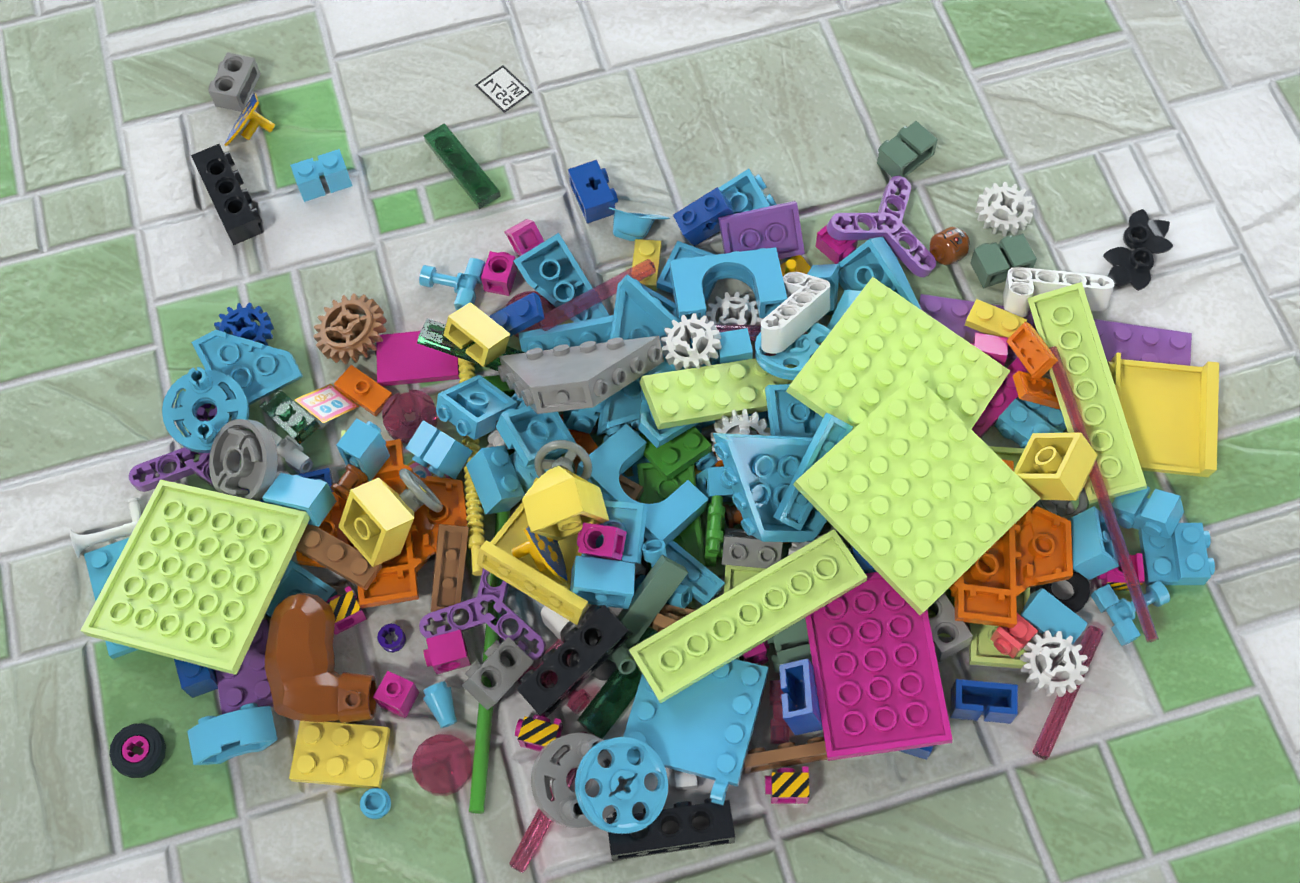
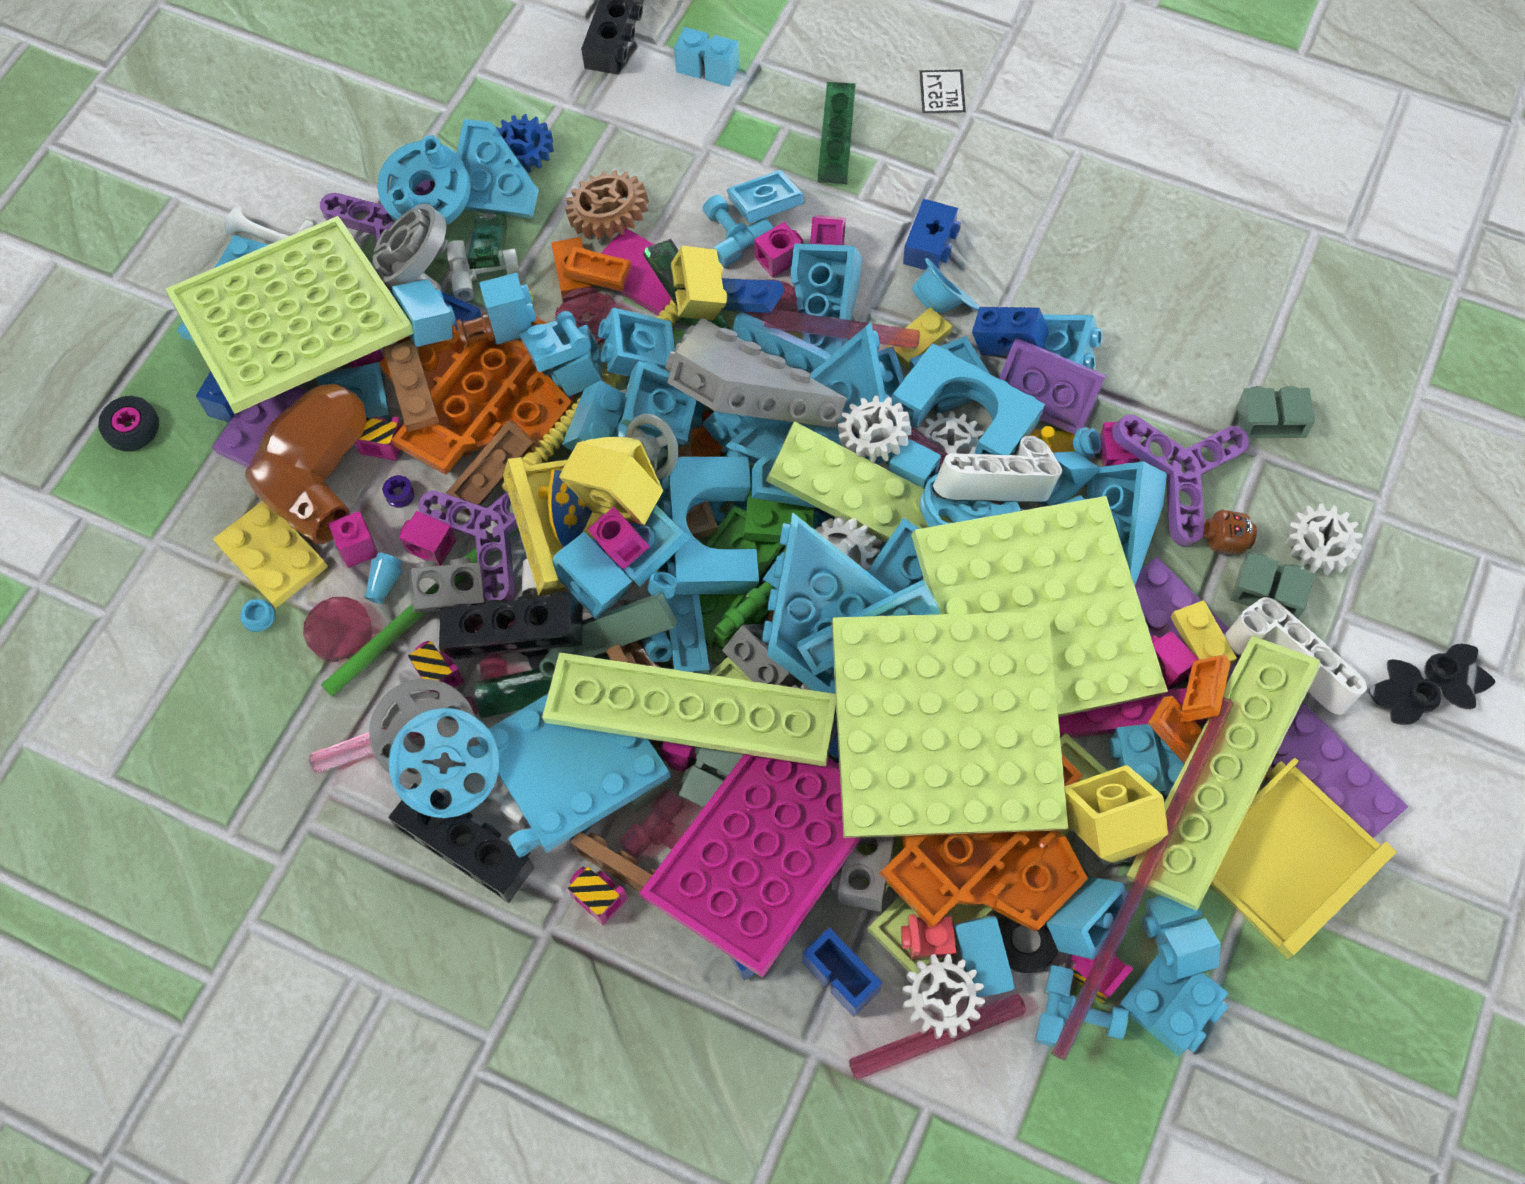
camera: 40 degrees right, 0 degrees up
medium azure brick [187,703,278,765] -> none
sticker [295,384,359,423] -> none
light yellow piece [338,469,443,567] -> none
blue piece [779,659,823,736] -> none
none -> medium azure plate [520,311,591,372]
none -> orange plate [563,246,632,291]
none -> medium azure plate [727,170,805,223]
none -> medium azure plate [1073,427,1102,460]

